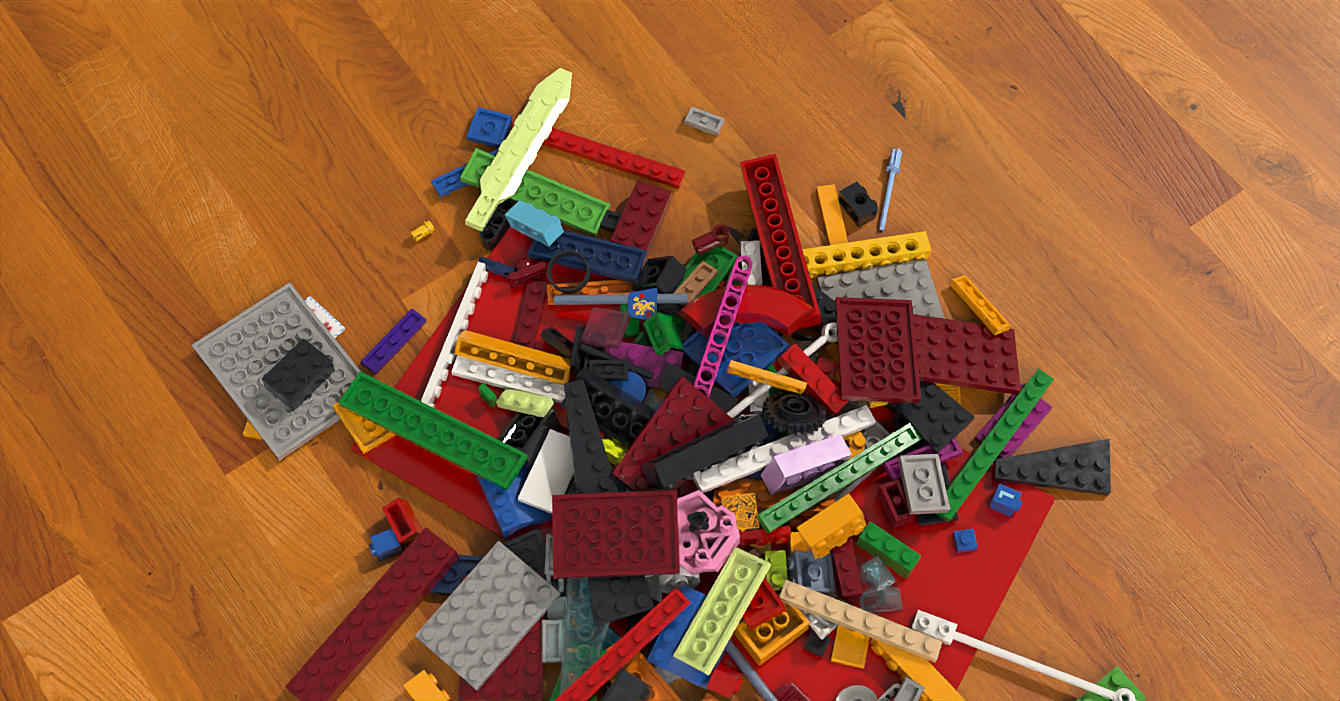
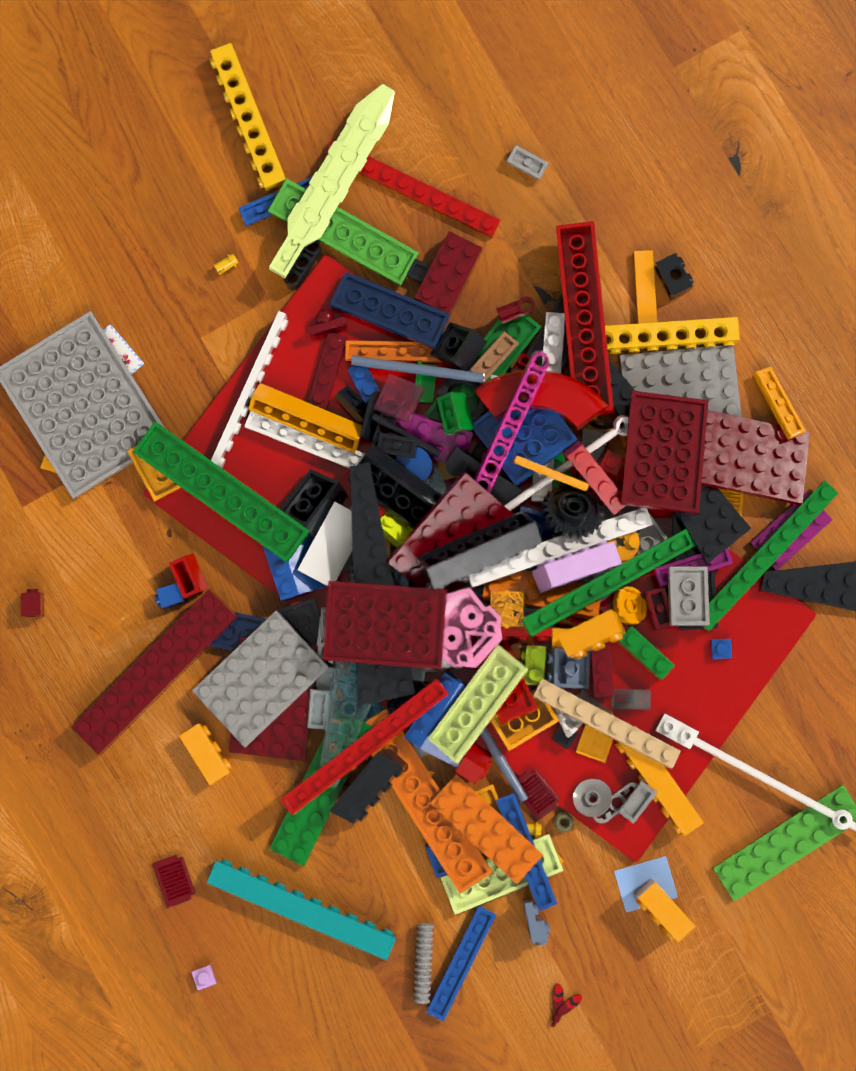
camera: 10 degrees right, 20 degrees up
black brick [262,338,335,411] -> none
dark purple tile [360,309,427,376] -> none
blue plate [467,107,513,148] -> none
dark blue axle [478,257,515,278] -> none
green tile [478,383,497,408] -> none
yellowish green plate [496,388,554,417] -> none
medium azure brick [505,200,564,246] -> none
black tyre [547,250,590,294] -> none
blue sticker [628,288,657,320] -> none
black plate [687,511,709,533] -> none
clear light blue slope [860,556,896,591] -> none
light blue piece [879,148,902,232] -> none
blue brick [989,483,1023,517] -> none
none -> dark red brick [21,589,44,617]
none -> yellow brick [209,43,286,193]
none -> blue plate [347,365,380,404]
none -> light orange tile [613,586,647,625]

